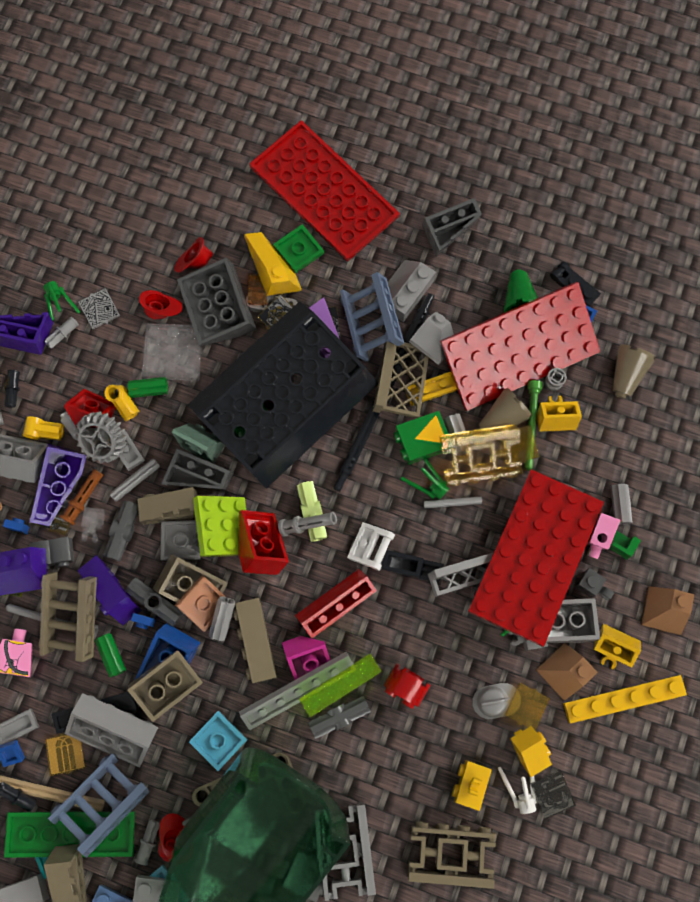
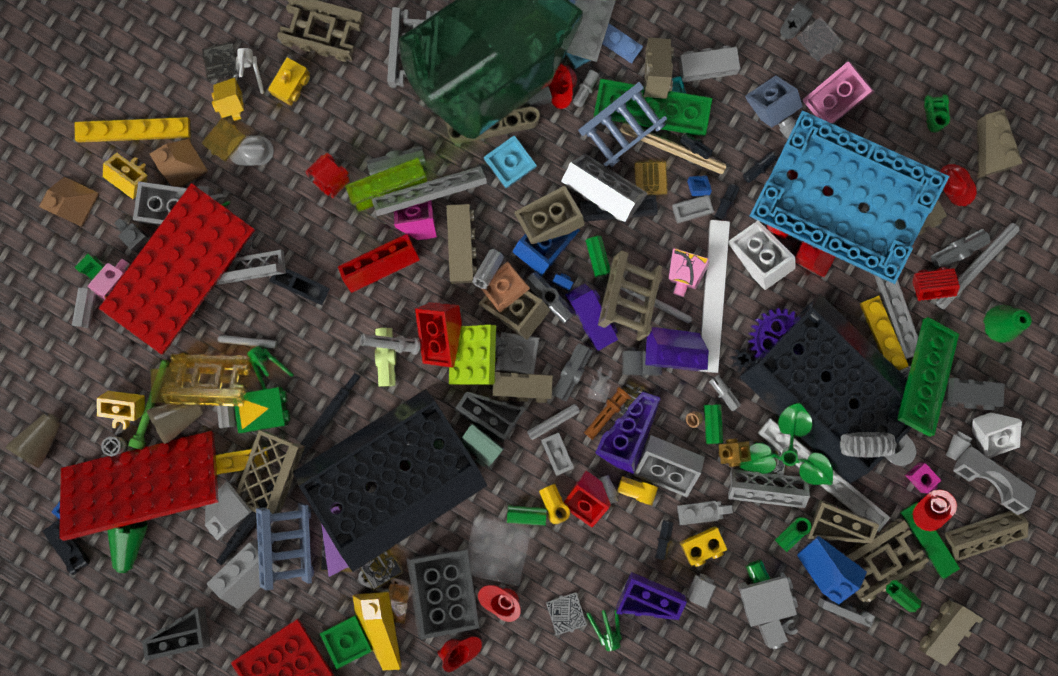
camera: 170 degrees left, 10 degrees up
blue plate [3,518,30,534] -> none
light grey axle [44,317,79,348] -> none
light grey gear [74,411,127,464] -> none
white plate [347,522,395,571] -> none

